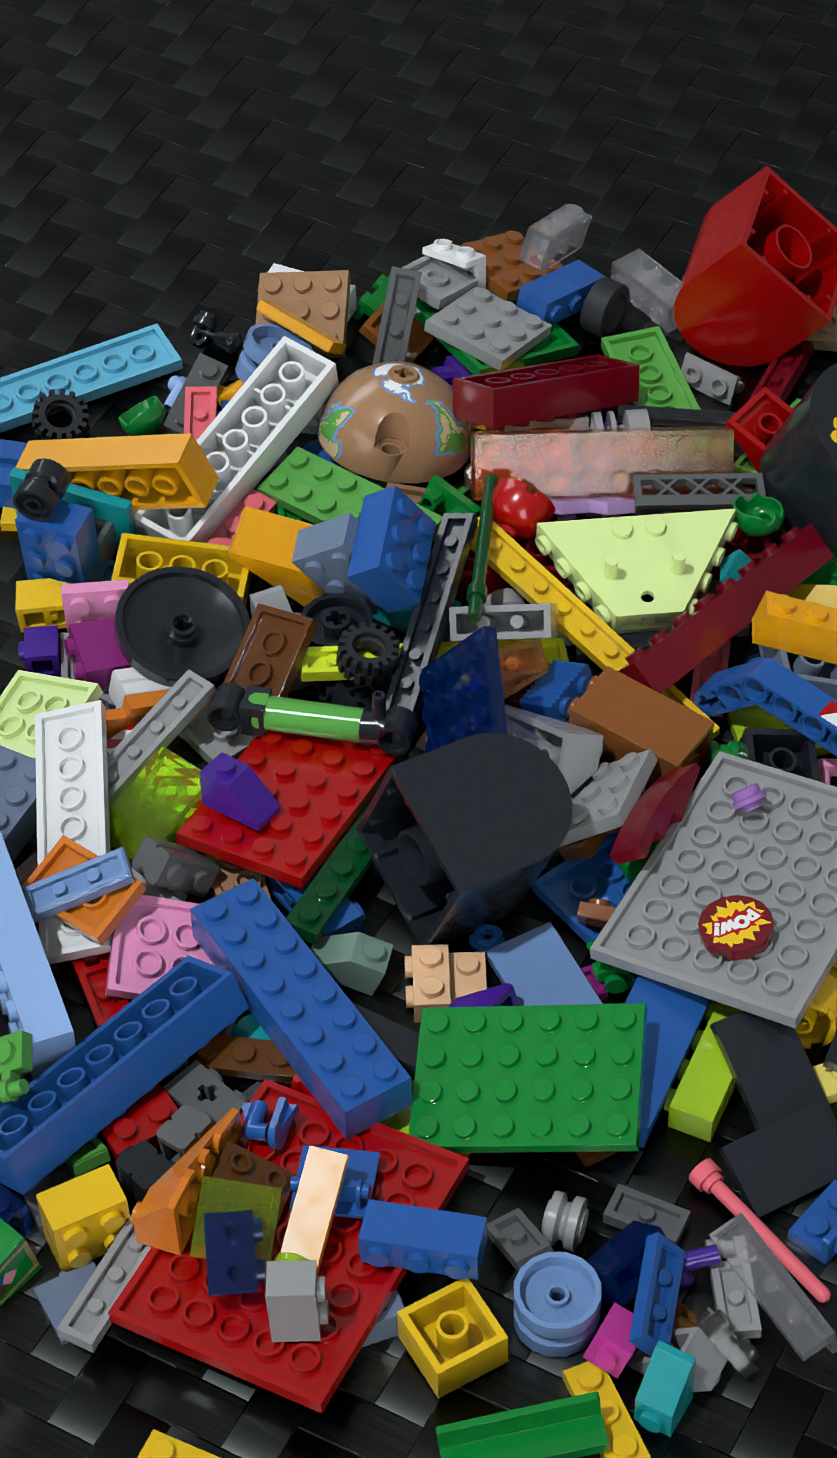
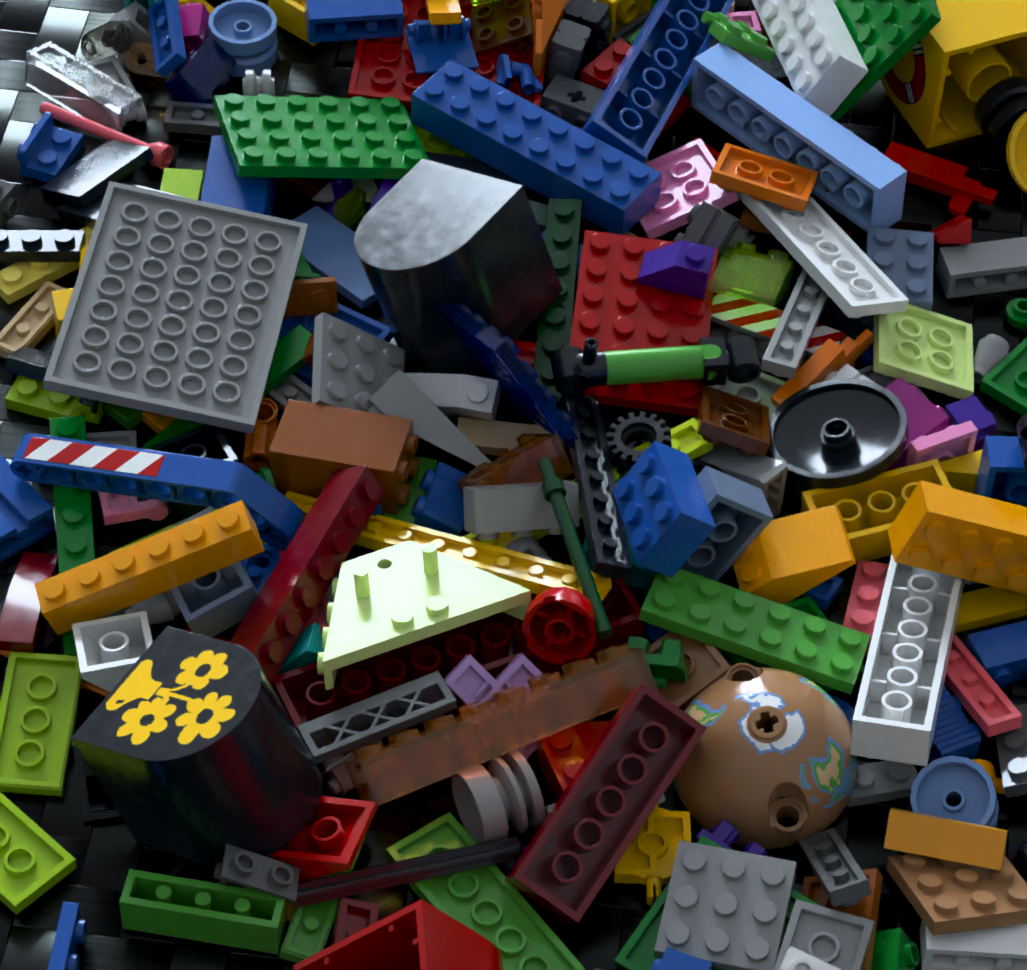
camera: 155 degrees right, 0 degrees up
medium blue tile [22,847,135,923] -> none
dark grey plate [487,1208,553,1272] -> none
dark red slope [609,763,700,864] -> none
dark purple arm [679,1244,721,1288] -> none
tile [698,895,774,960] -> none
medium lavender plate [731,783,767,813] -> none
green hair [732,492,785,537] -> none

